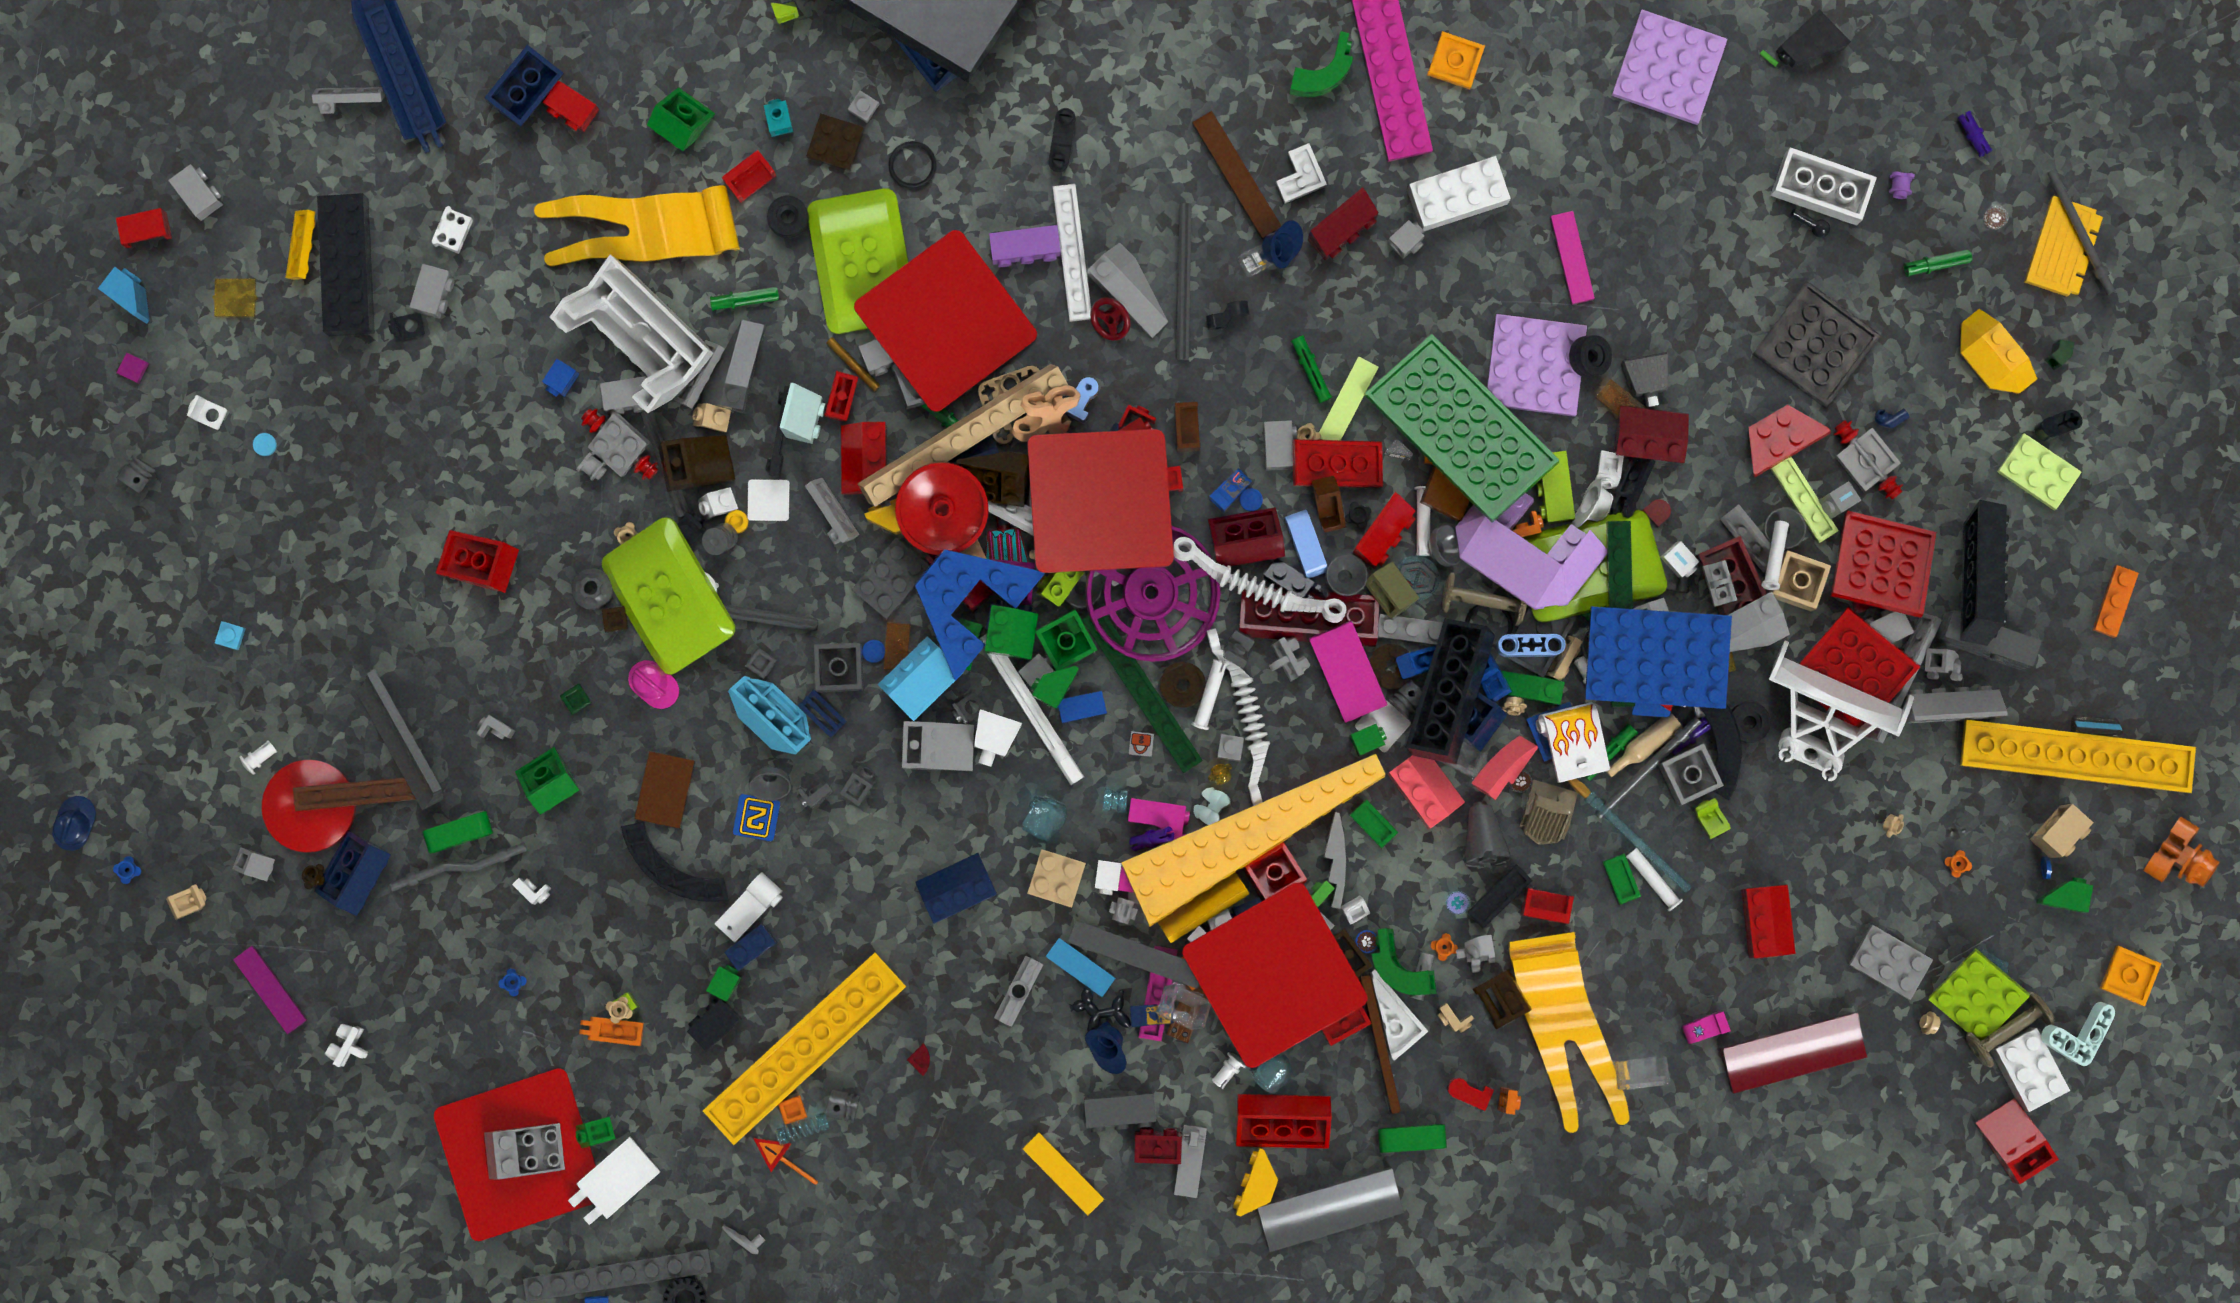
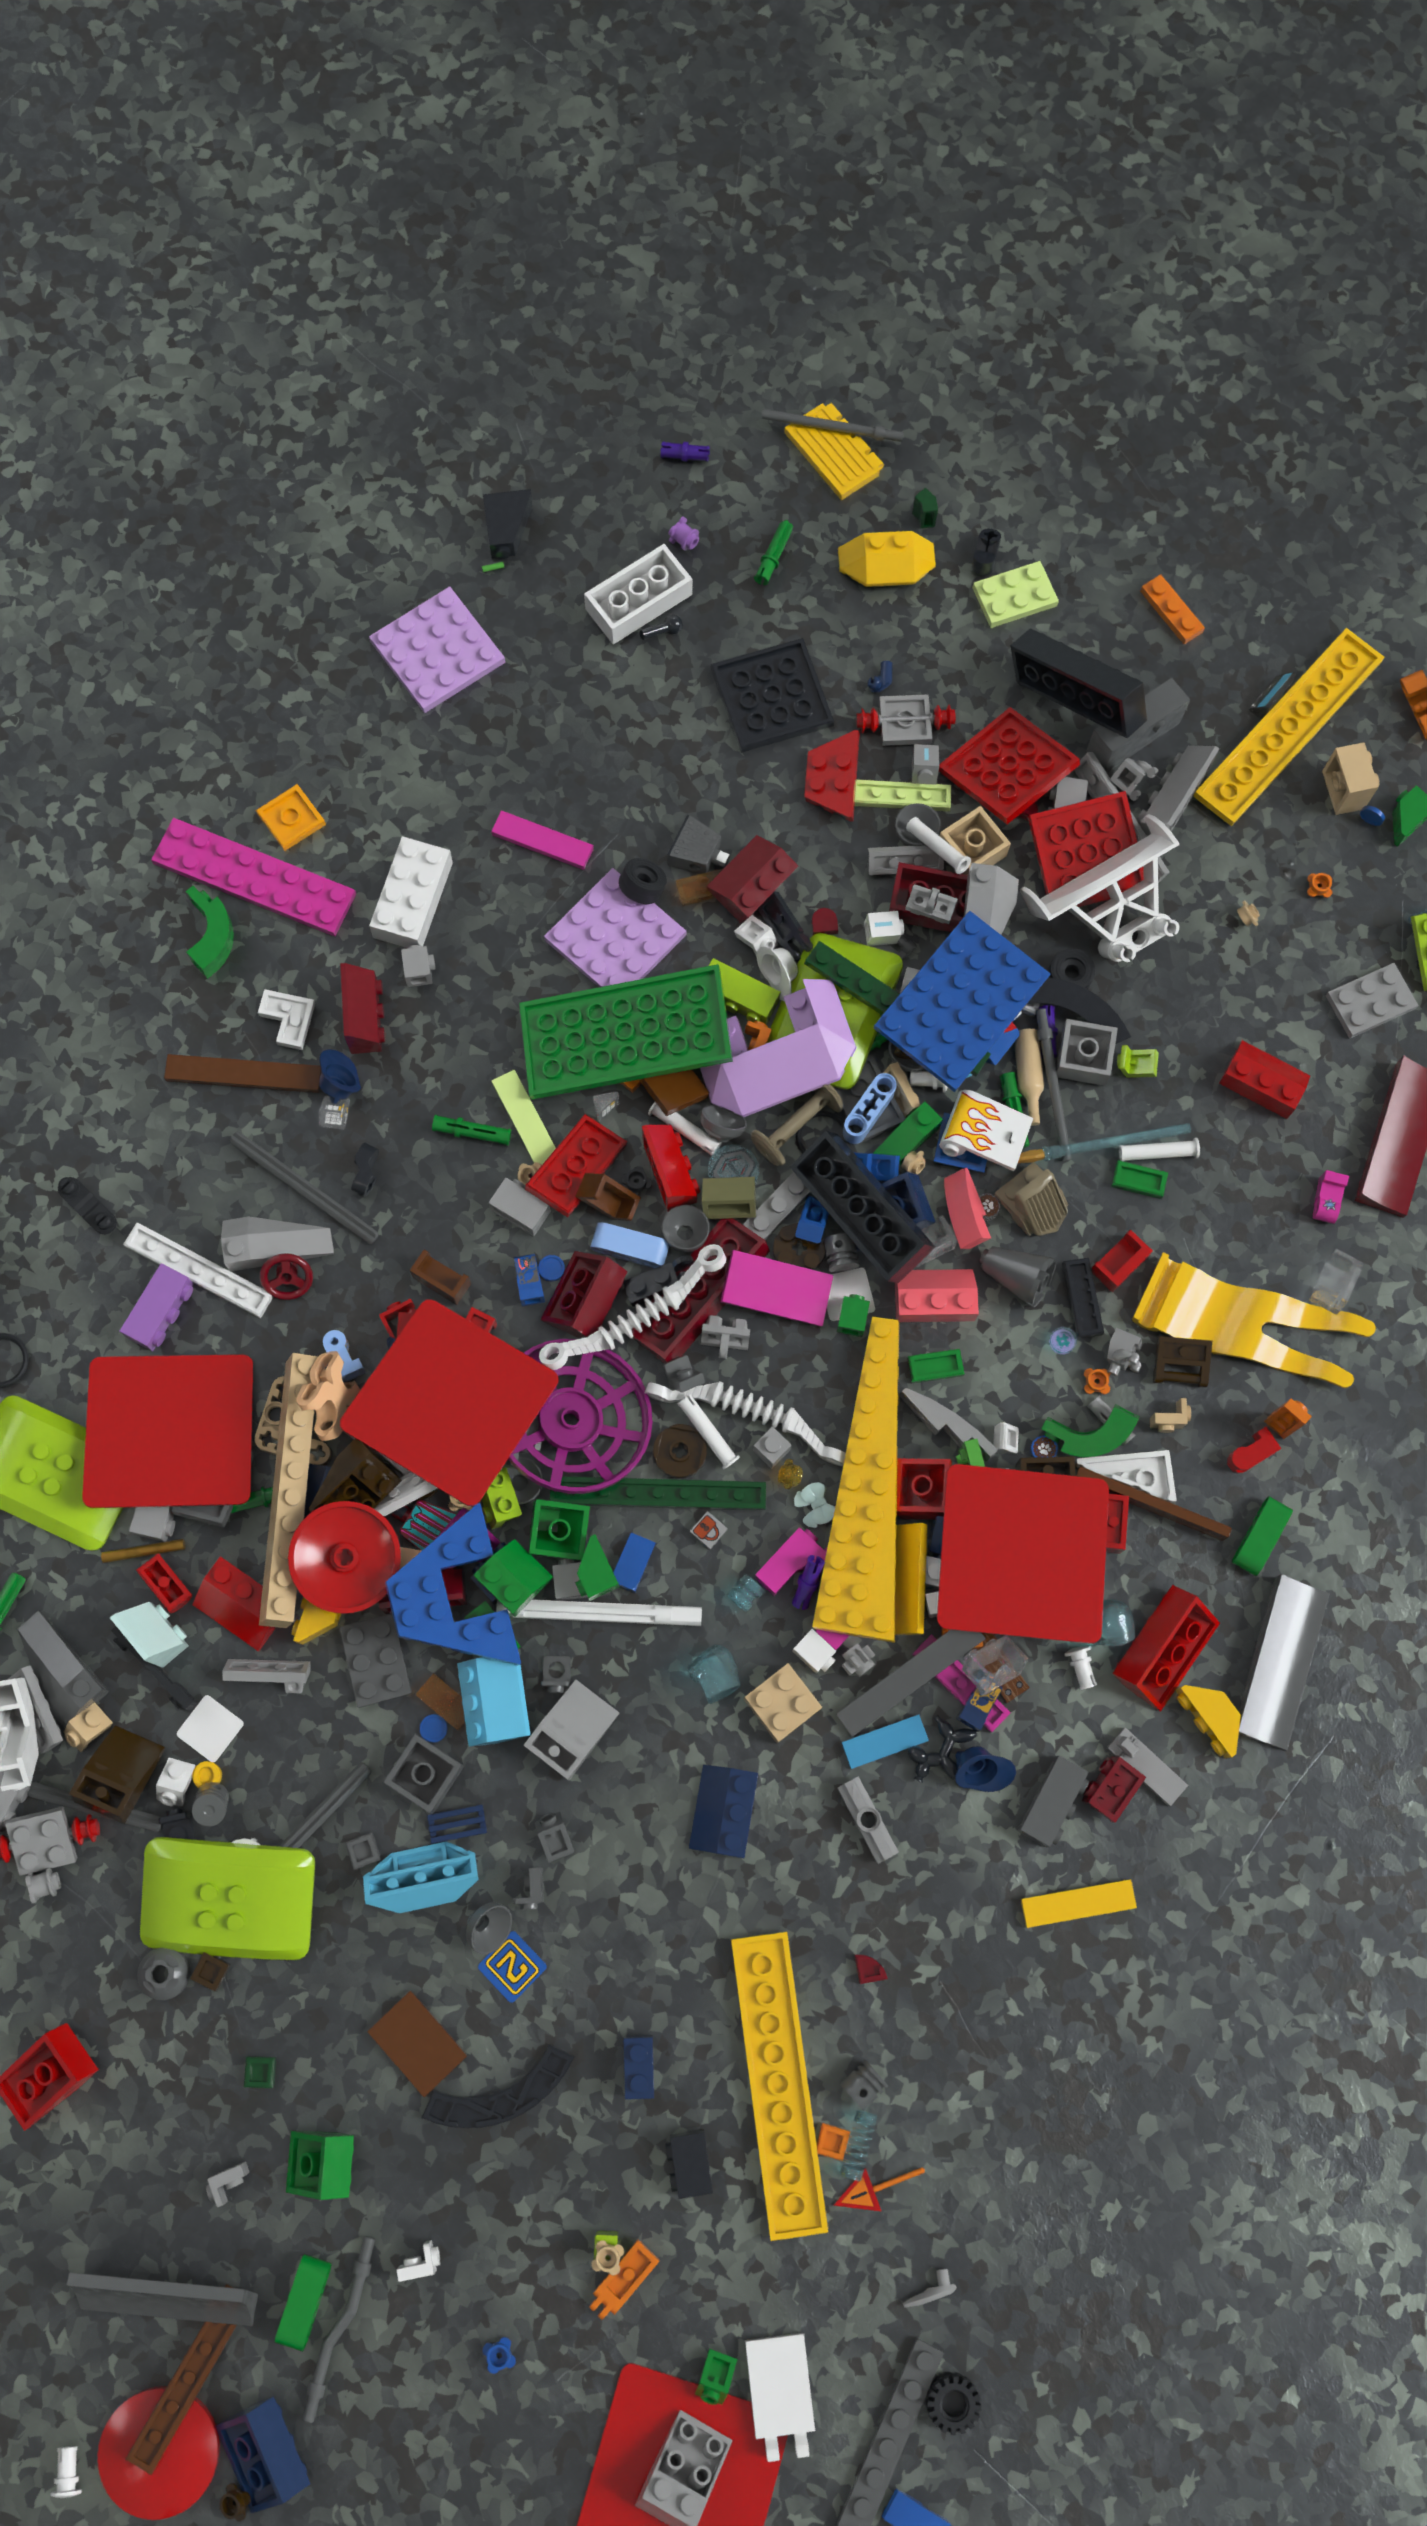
camera: 55 degrees left, 10 degrees down
tan plate [614,522,638,545] -> none
dark pink piece [628,660,679,709] -> none
green brick [706,964,742,1002] -> none
white door [715,872,783,943] -> none
white torso [974,709,1022,767] -> none
clear tile [1984,205,2009,229] -> none

